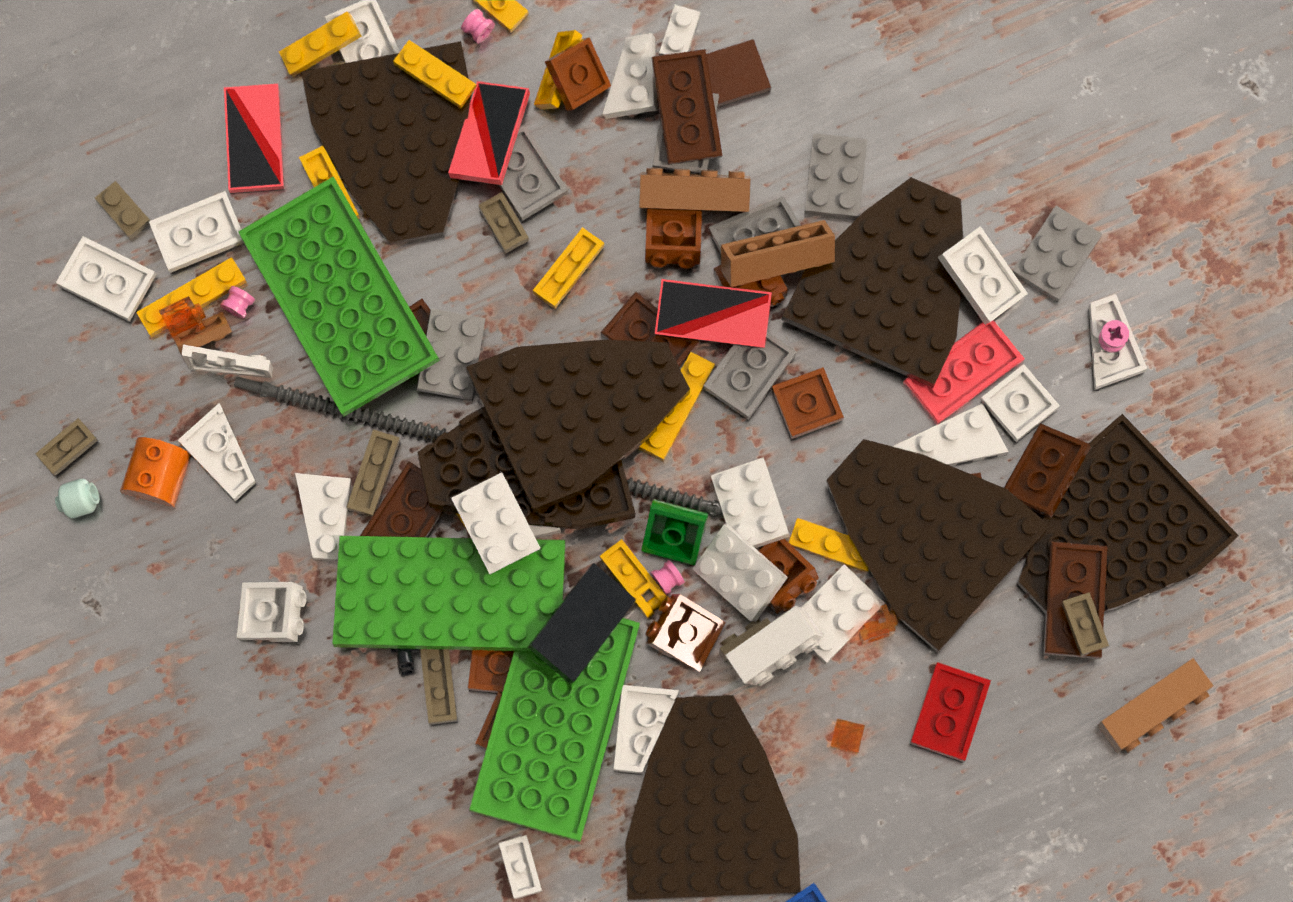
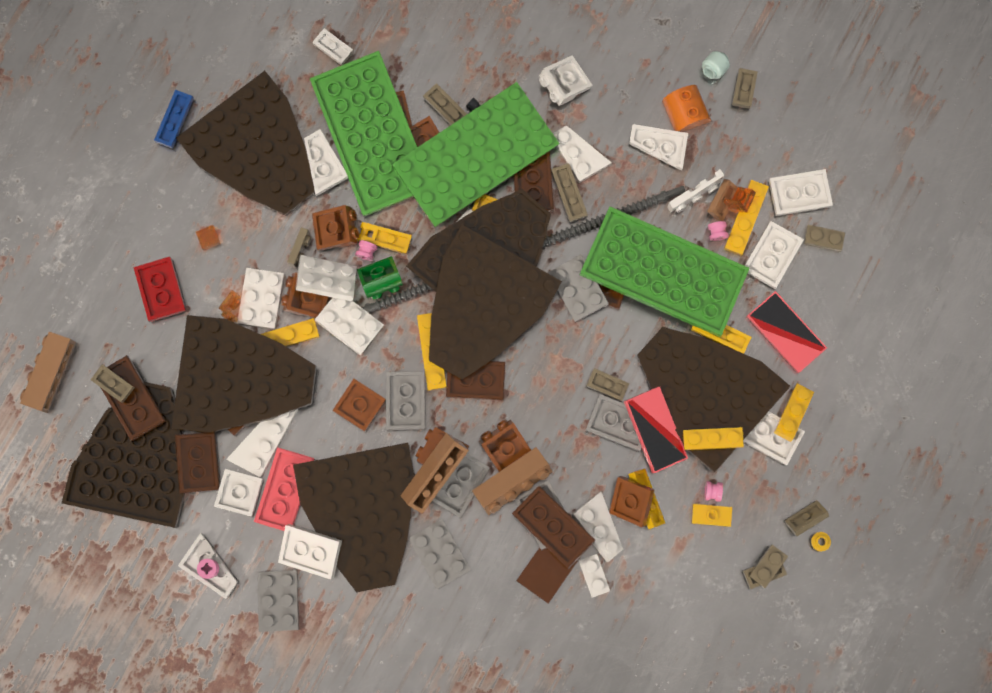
camera: 145 degrees right, 5 degrees up
white plate [451,473,541,574] -> none
black tile [527,563,636,685] -> none
yellow plate [533,227,605,309] -> none
tile [655,279,772,348] -> none
white brick [726,606,823,686] -> none

